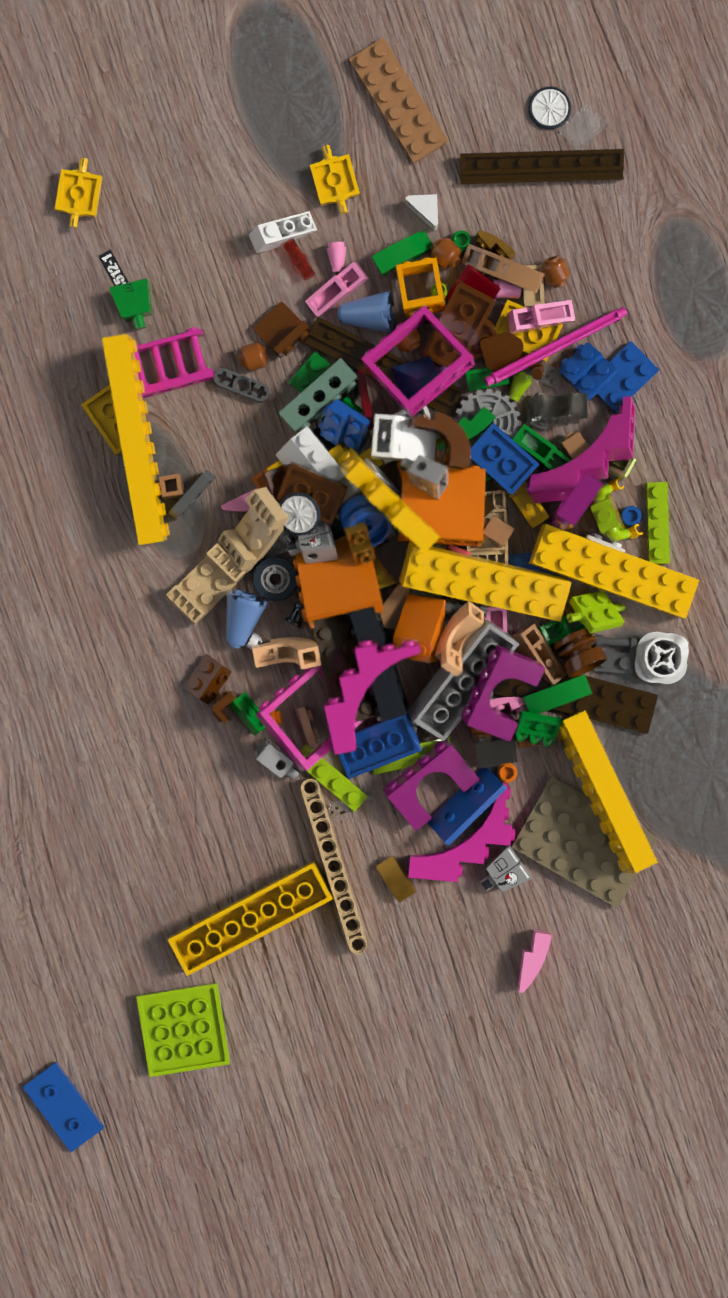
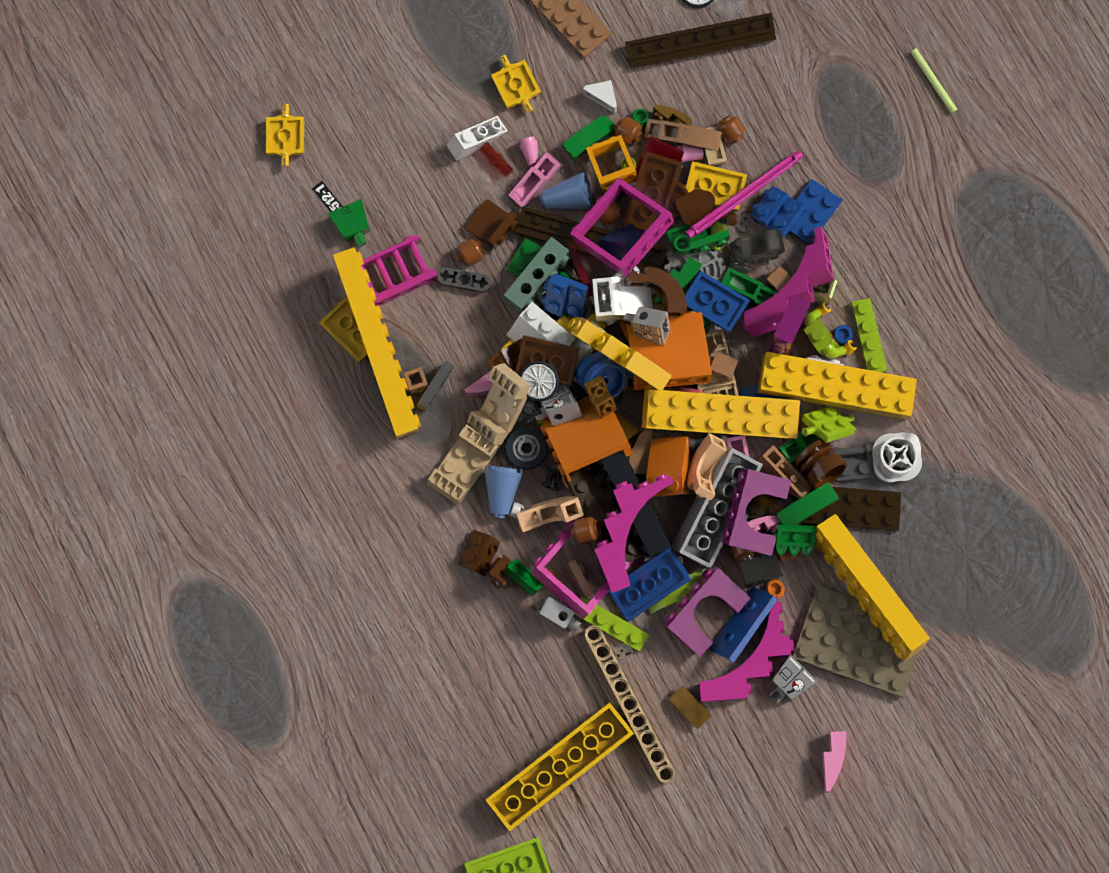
camera: 10 degrees left, 10 degrees down
bright pink slope [506,300,575,334] -> none
yellow plate [506,481,549,529] -> none
none -> dark orange head [571,517,601,544]
none -> green plate [673,229,730,256]

